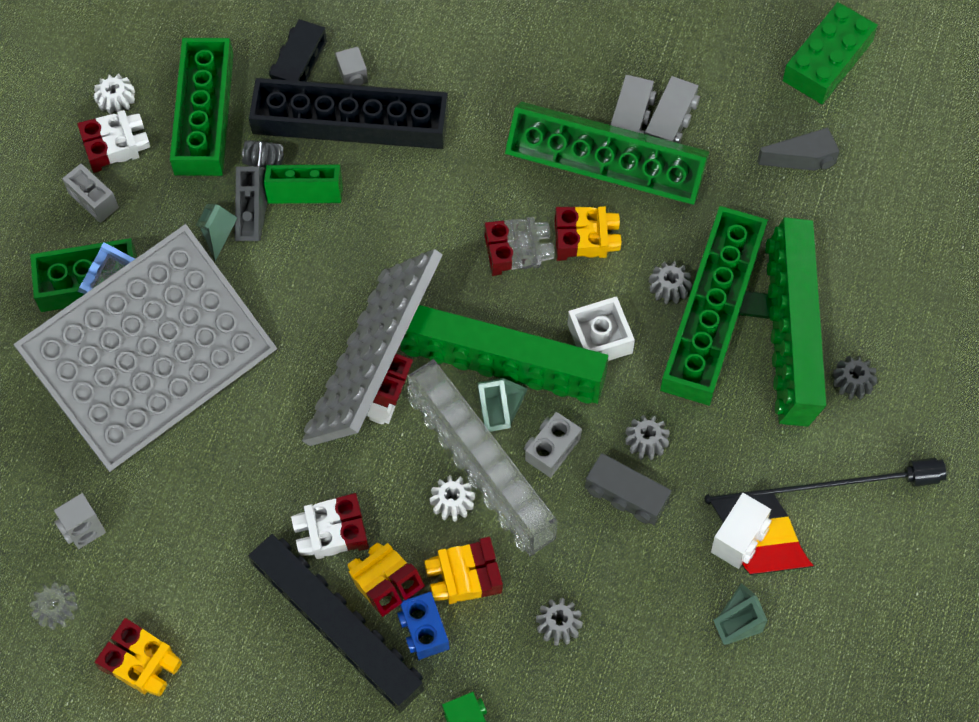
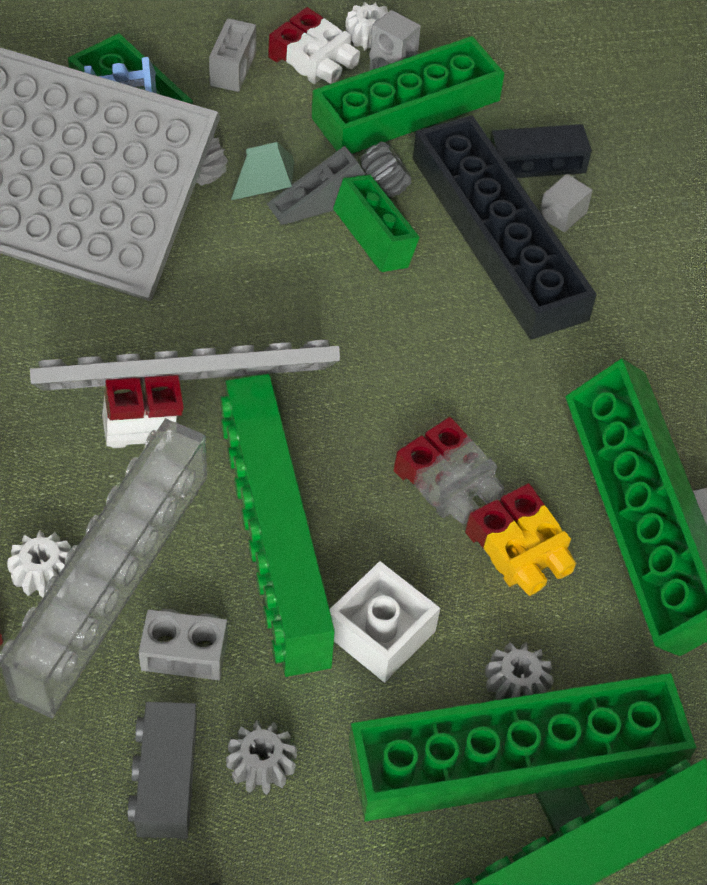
camera: 55 degrees right, 10 degrees down
sand green slope [477,378,528,432] -> none
none -> light grey brick [369,10,421,71]

